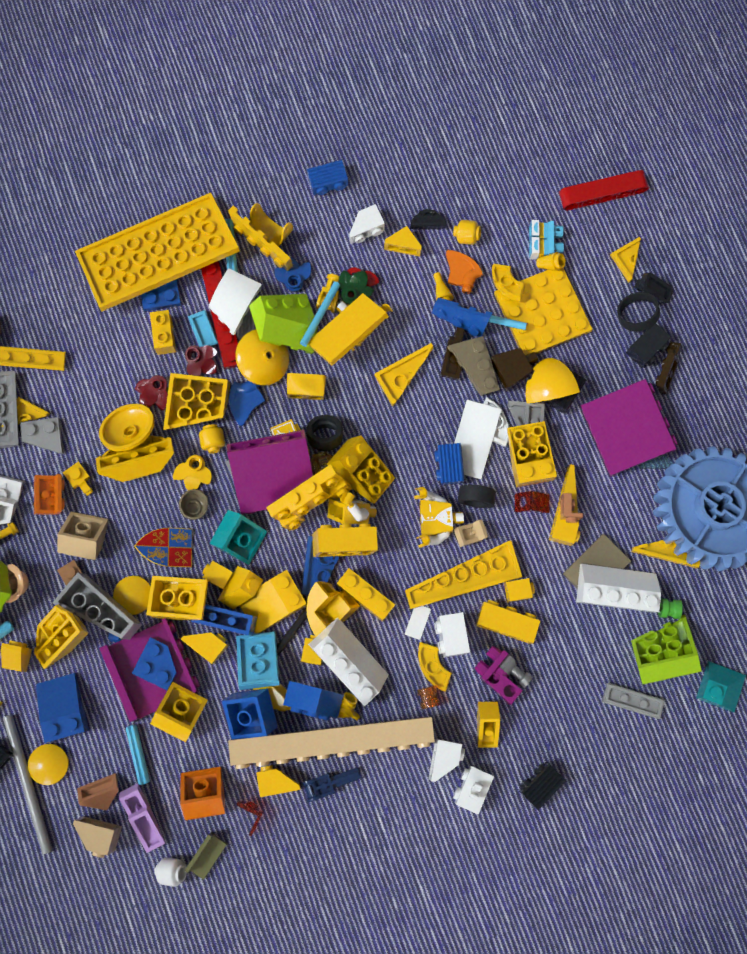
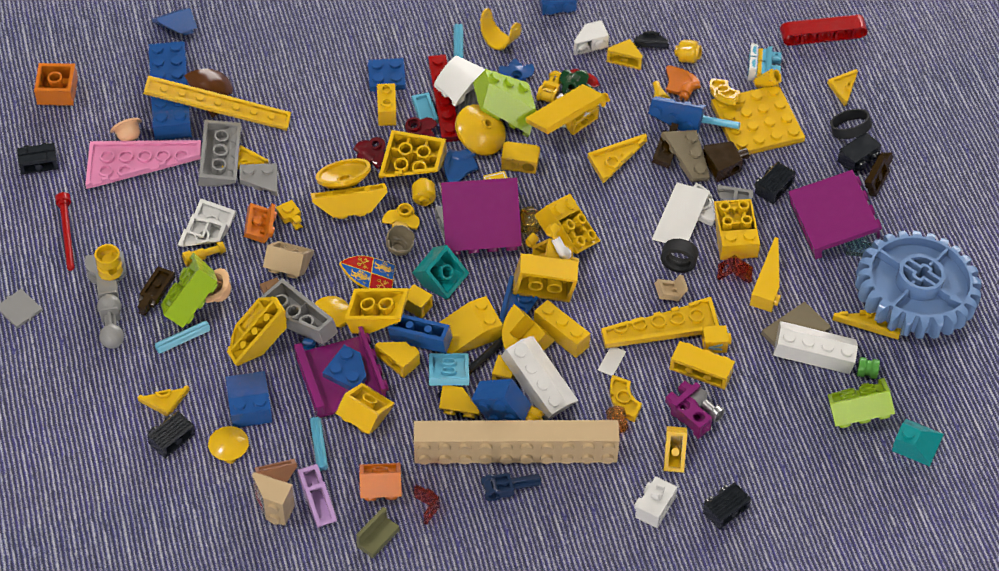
camera: 10 degrees right, 25 degrees down
yellow slope [1,640,32,672] -> none
light grey piece [3,714,53,855] -> none
yellow plate [75,193,240,312] -> none
white head [155,857,187,887] -> none
yellow slope [218,566,263,609] -> none
blue brick [222,688,278,740] -> none
yellow wing [228,205,293,271] -> none
yellow slope [256,765,301,797] -> none
yellow bracket [266,464,353,531] -> none
medium azure bar [300,282,340,347] -> none
black tyre [307,415,343,451] -> none
torso [414,487,464,548] -> none
white slope [429,739,465,782] -> none
white brick [434,612,470,658] -> none
blue brick [435,443,465,485] -> none
yellow brick [526,358,580,403] -> none
nougat bracket [560,493,583,523] -> none
light grey tile [602,683,665,719] -> none
black piece [634,272,673,304] -> none

